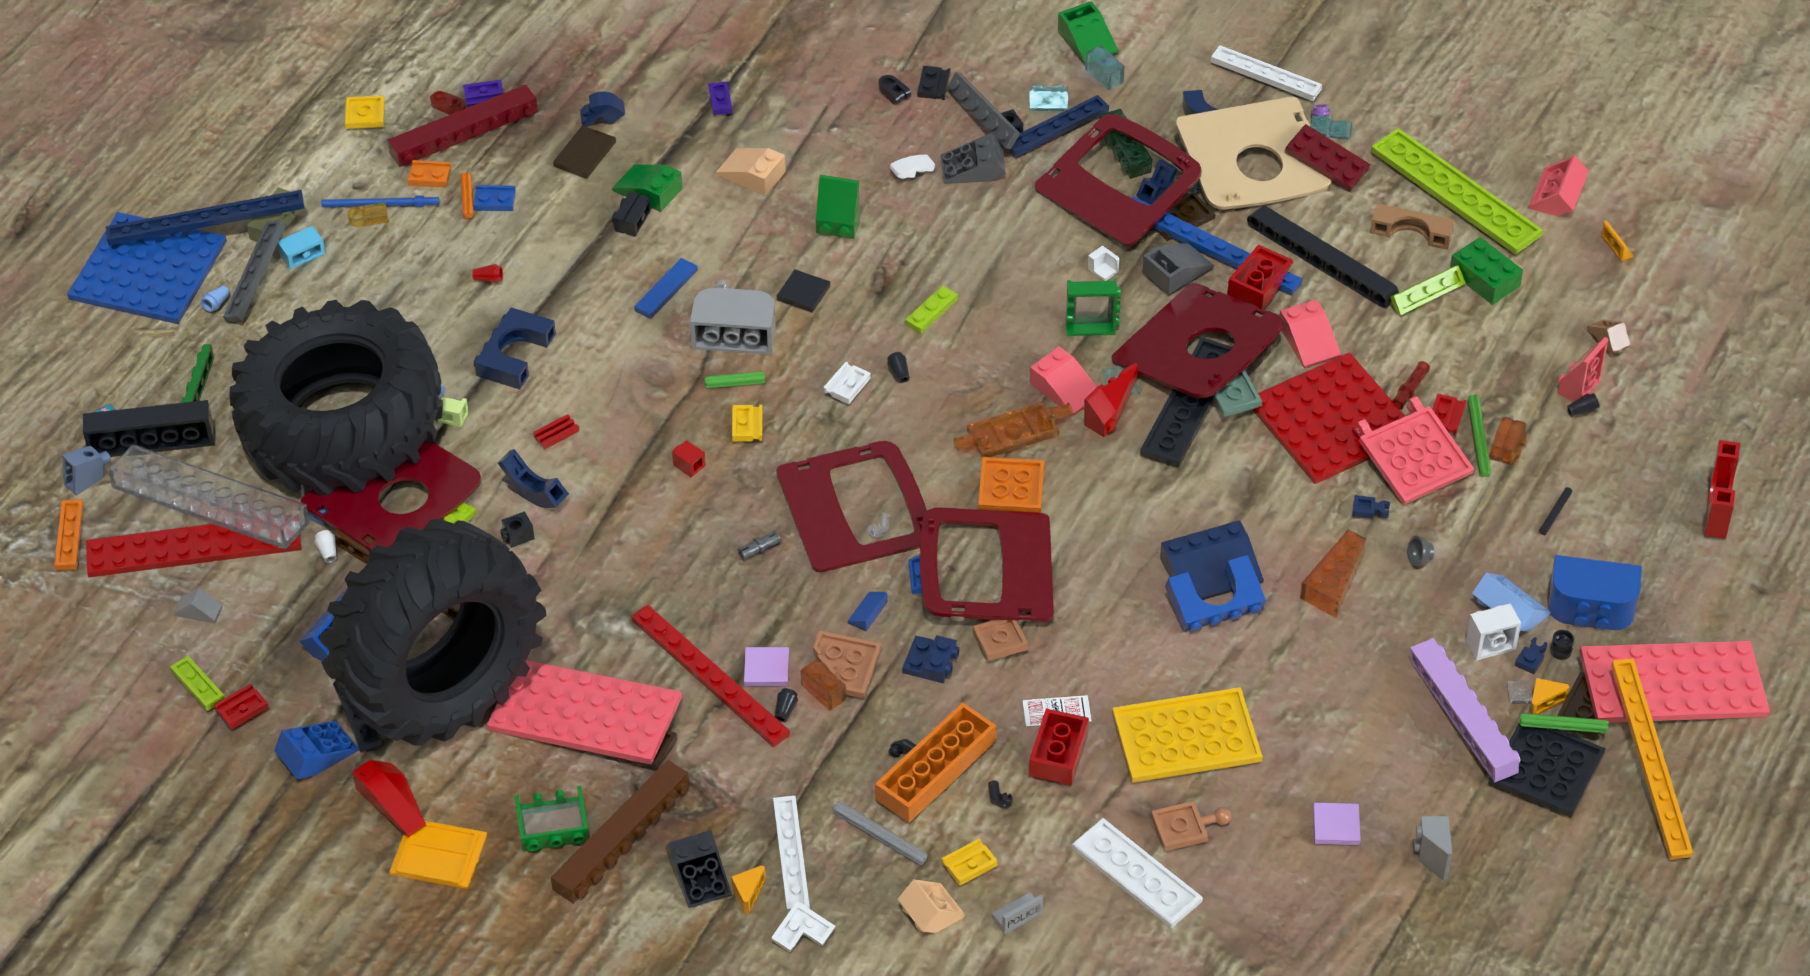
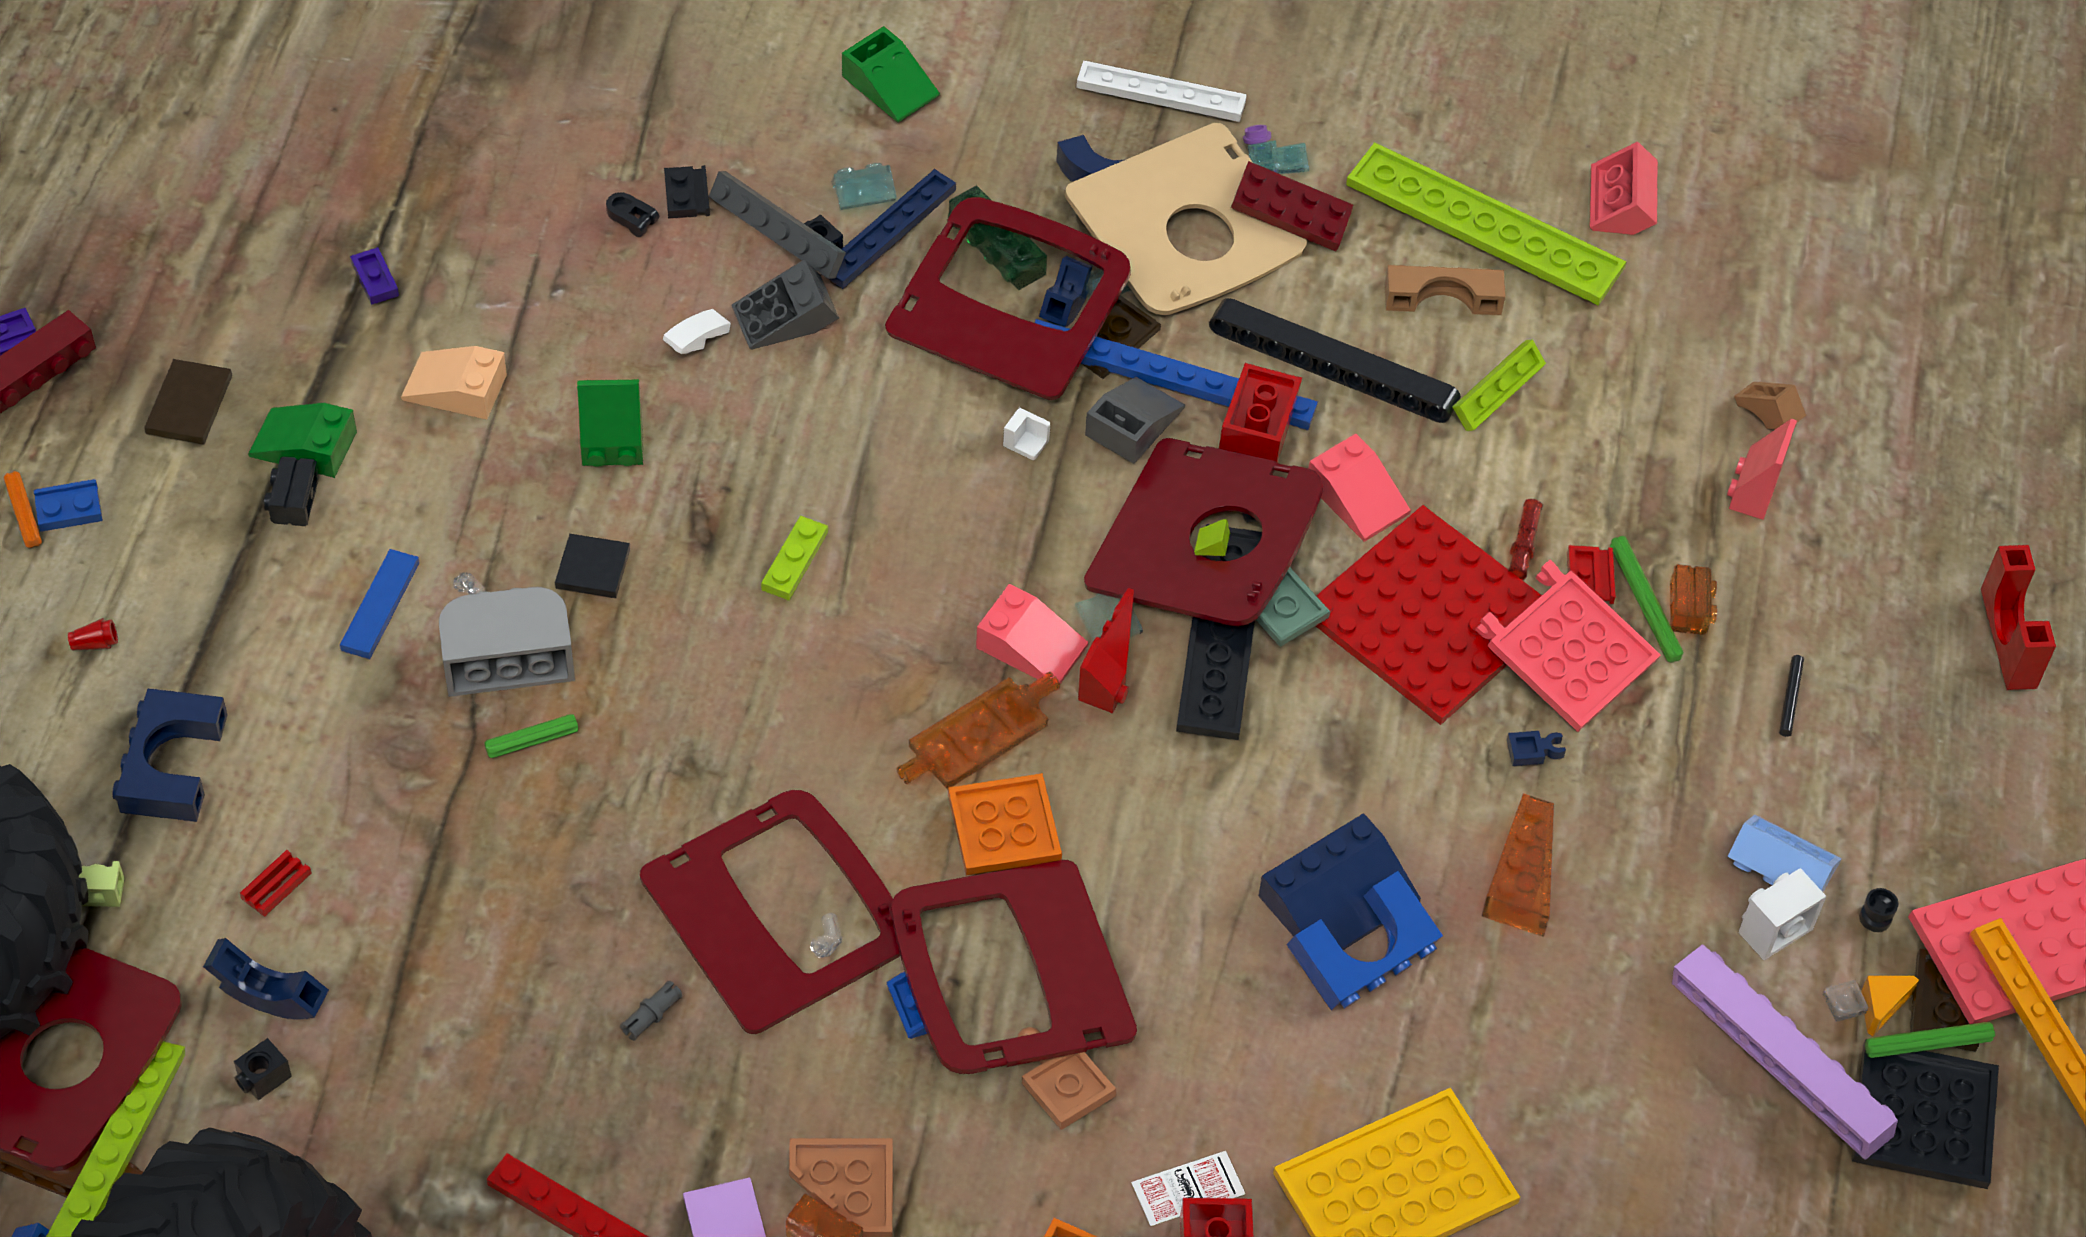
camera: 20 degrees left, 5 degrees up
dark blue brick [580,91,625,127] -> none
red brick [672,440,706,477] -> none
yellow plate [732,405,763,442] -> none
white plate [824,362,871,404] -> none
blue slope [848,592,888,631] -> none
black cone [887,352,910,383] -> none
dark blue plate [902,635,960,684] -> none
green window [1066,279,1121,336] -> none
clear light blue brick [1085,45,1125,90] -> none
dark grey piece [1407,536,1435,567] -> none
green brick [1450,237,1523,305] -> none
dark blue plate [1515,637,1547,675] -> none
blue brick [1548,555,1642,630] -> none
black cone [1567,393,1600,417] -> none
light orange slope [1601,220,1634,261] -> none
none -> lime slope [1194,519,1230,556]

